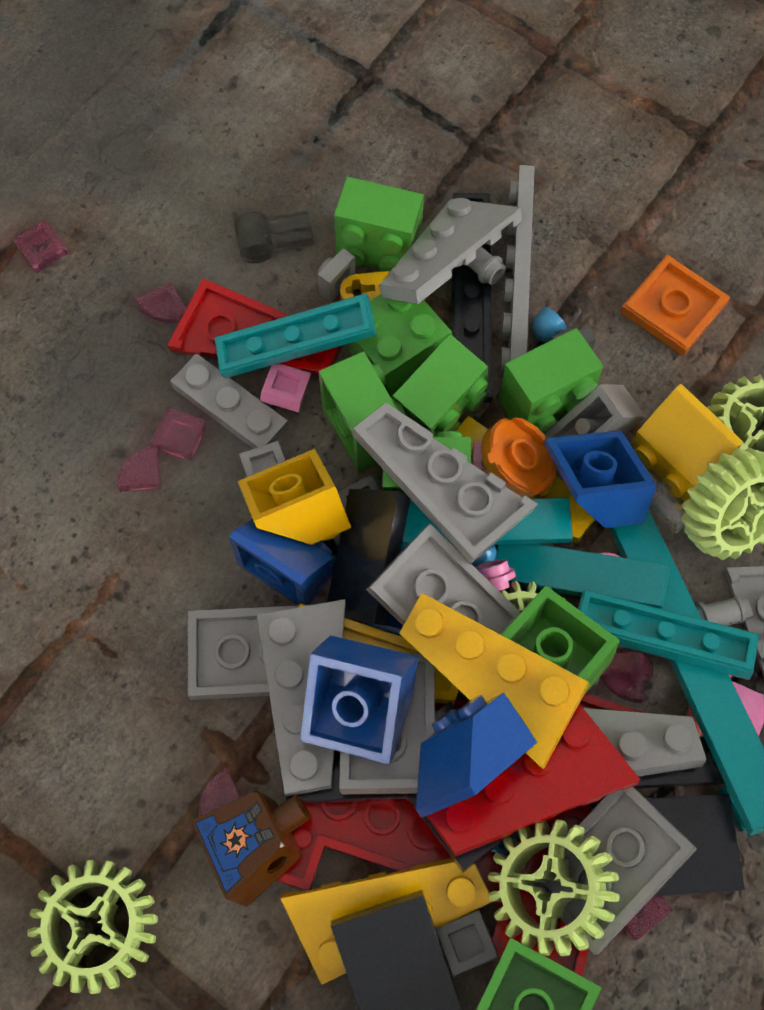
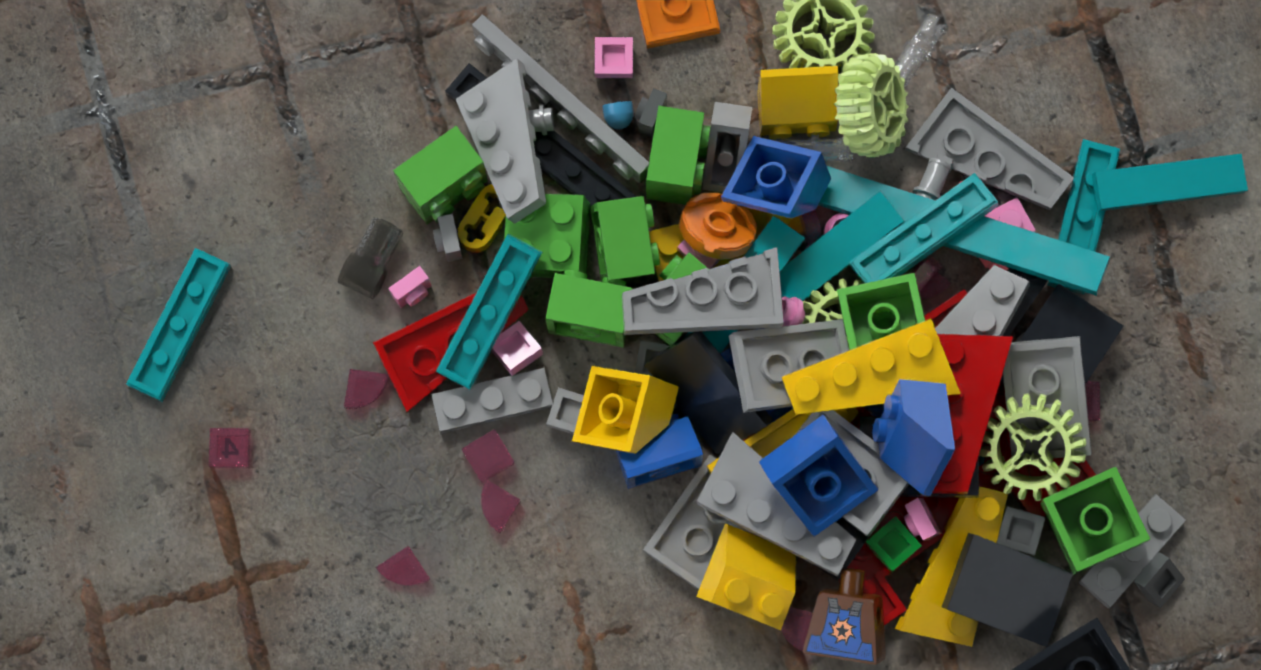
camera: 50 degrees left, 10 degrees up
none -> teal tile [126,248,231,402]
none -> clear pink tile [376,546,431,586]
none -> bright pink plate [388,266,432,308]
none -> bright pink plate [595,37,633,78]
none -> yellow slope [696,523,796,630]
none -> clear pink tile [799,210,822,248]
none -> green plate [865,516,922,573]
none -> bright pink plate [904,498,942,541]

